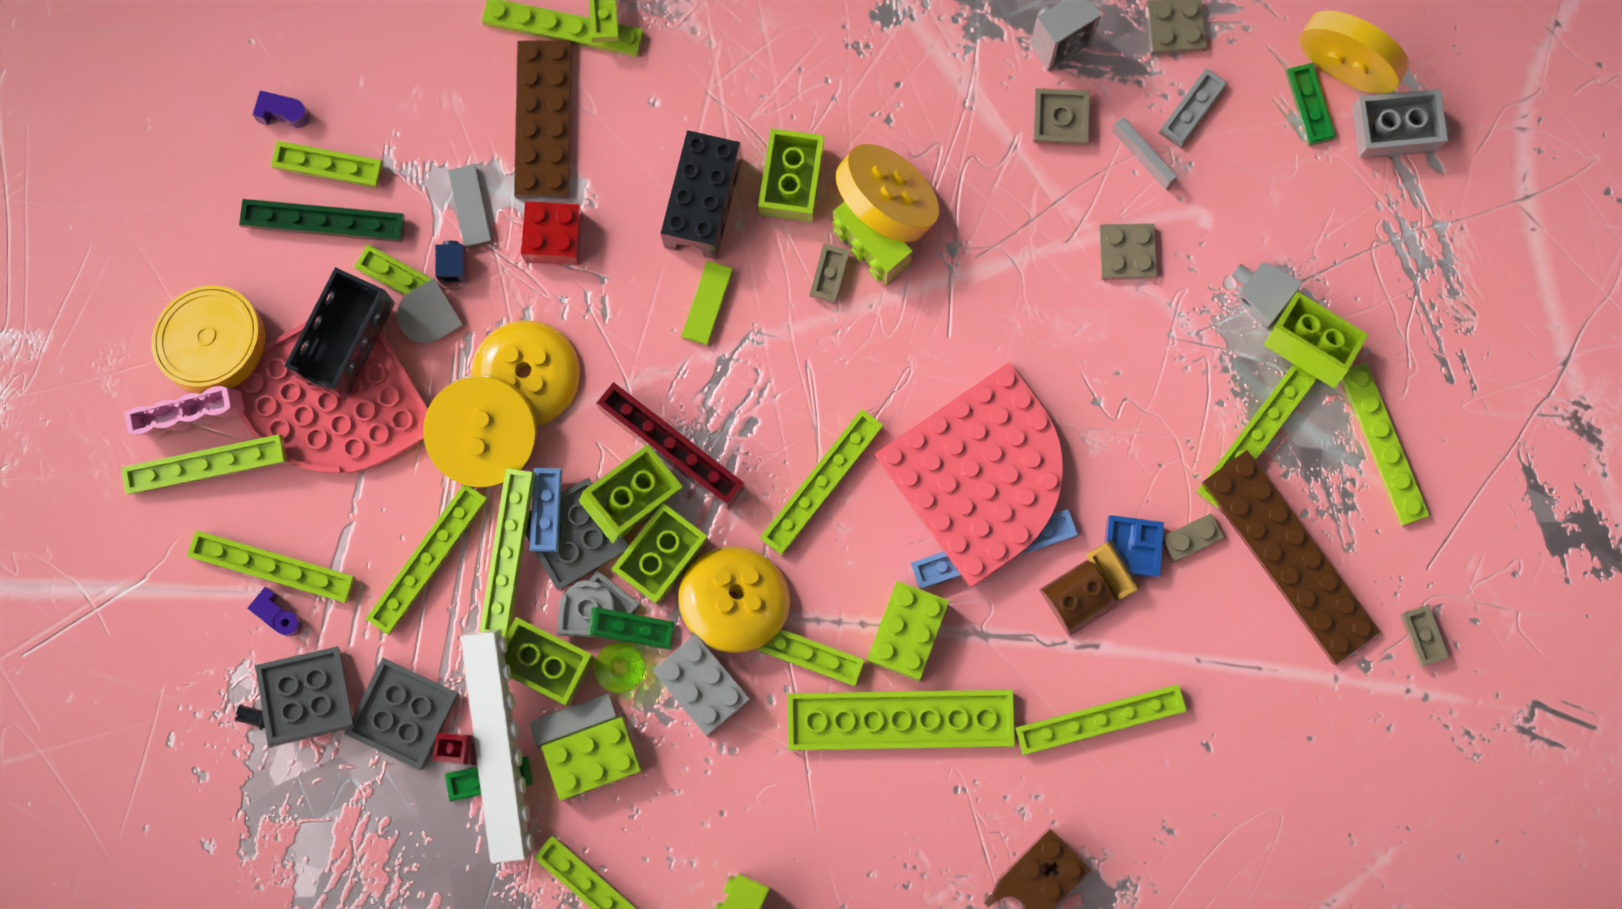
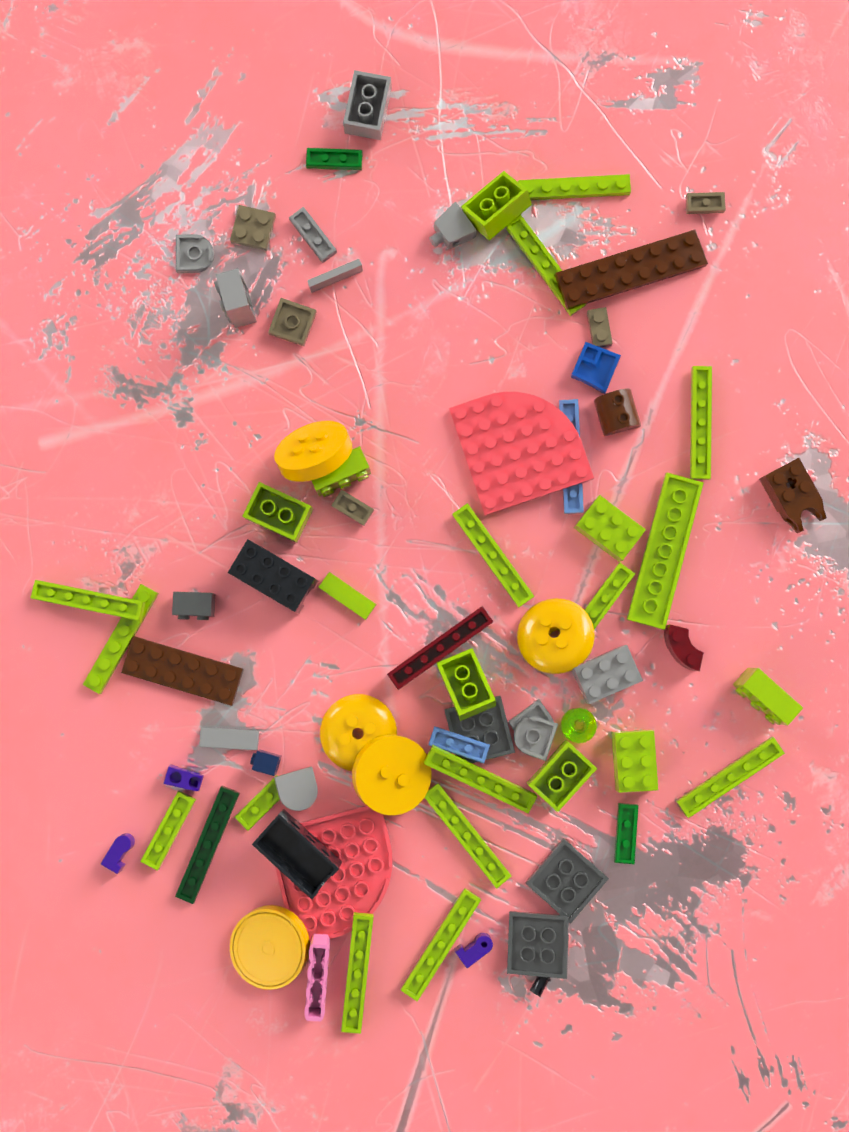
camera: 75 degrees left, 5 degrees up
dark red slope [433,733,477,766] -> none
white brick [461,629,533,863] -> none
red brick [521,201,583,265] -> none
light grey tile [529,693,617,750] -> none
green tile [588,607,674,650] -> none
lime brick [611,503,709,606] -> none
pearl gold tile [1086,540,1140,602] -> none
dark tan plate [1099,223,1157,280] -> none
yellow brick [1299,10,1409,94] -> none
none -> dark purple leg [163,764,204,791]
none -> dark grey brick [172,592,215,620]
none -> dark red brick [664,624,704,671]

